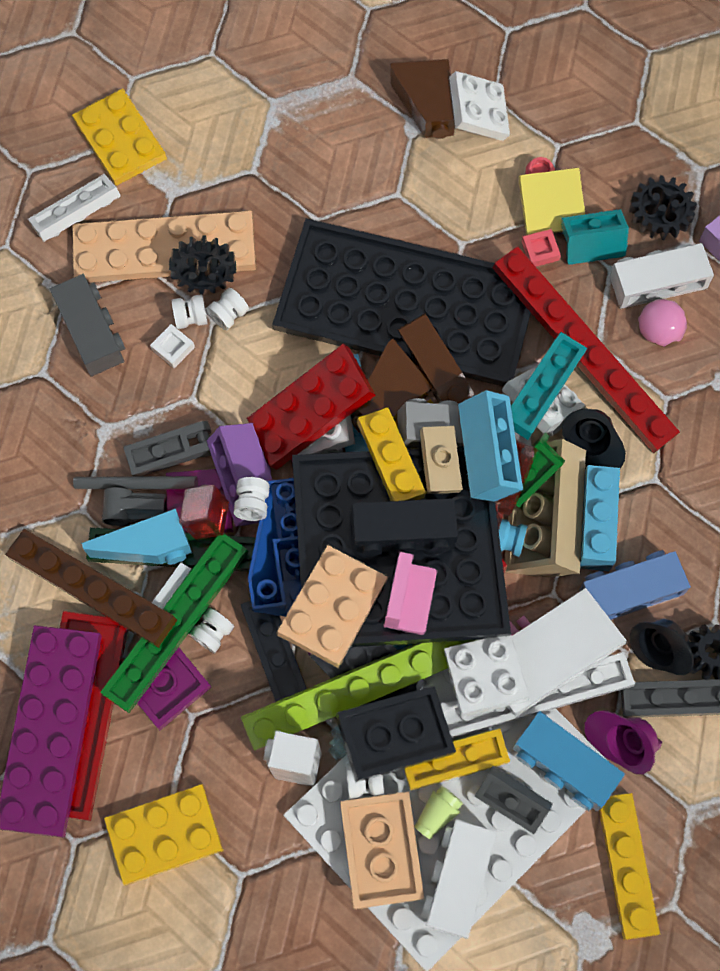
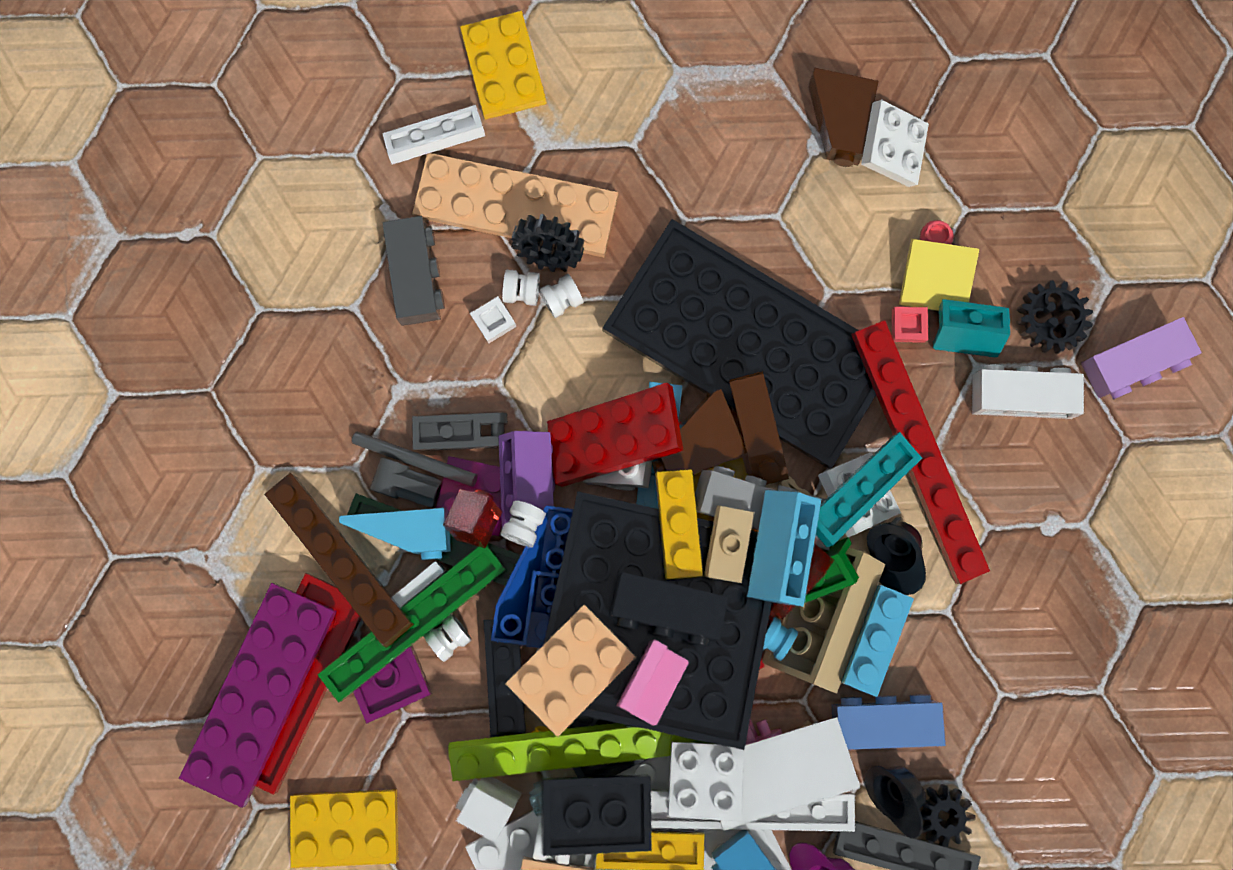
camera: 15 degrees right, 10 degrees up
bright pink hair [638,299,687,346] -> none

